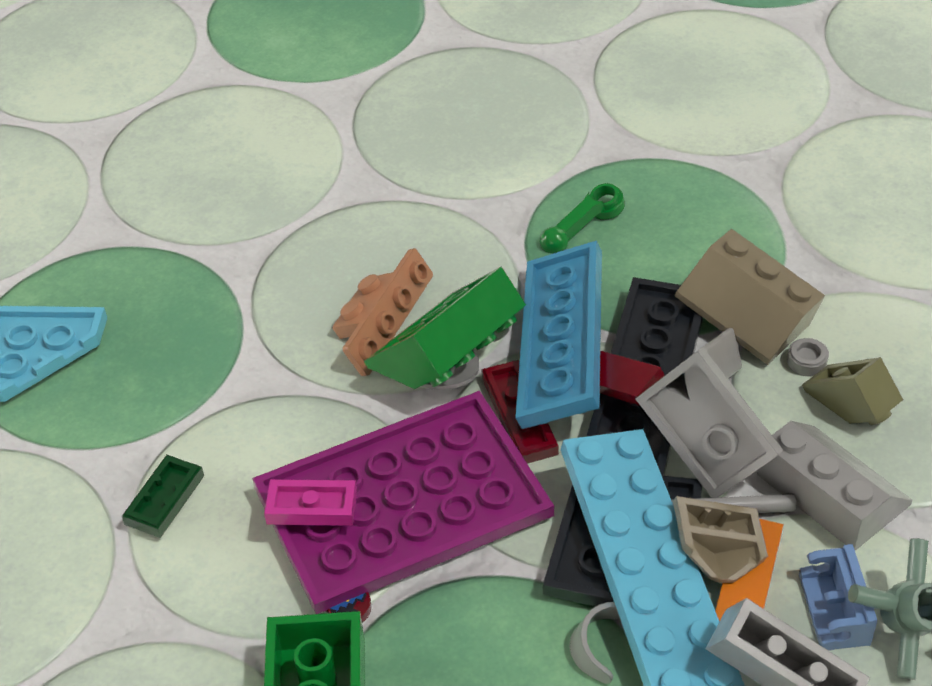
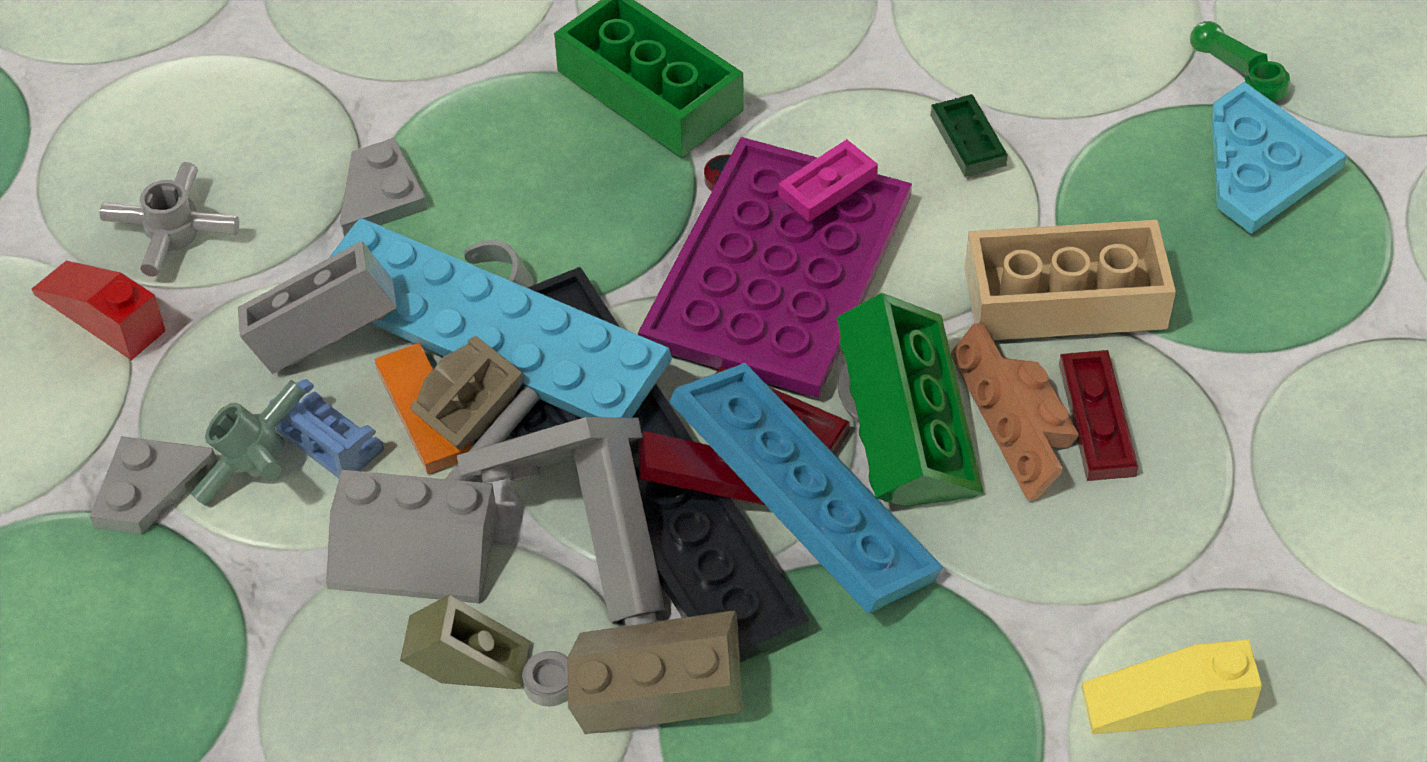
camera: 135 degrees right, 5 degrees up
green piece [539,183,625,254] -> none
none -> tan brick [964,220,1176,340]
none -> dark red tile [1059,350,1139,481]
none -> light yellow slope [1081,639,1262,734]

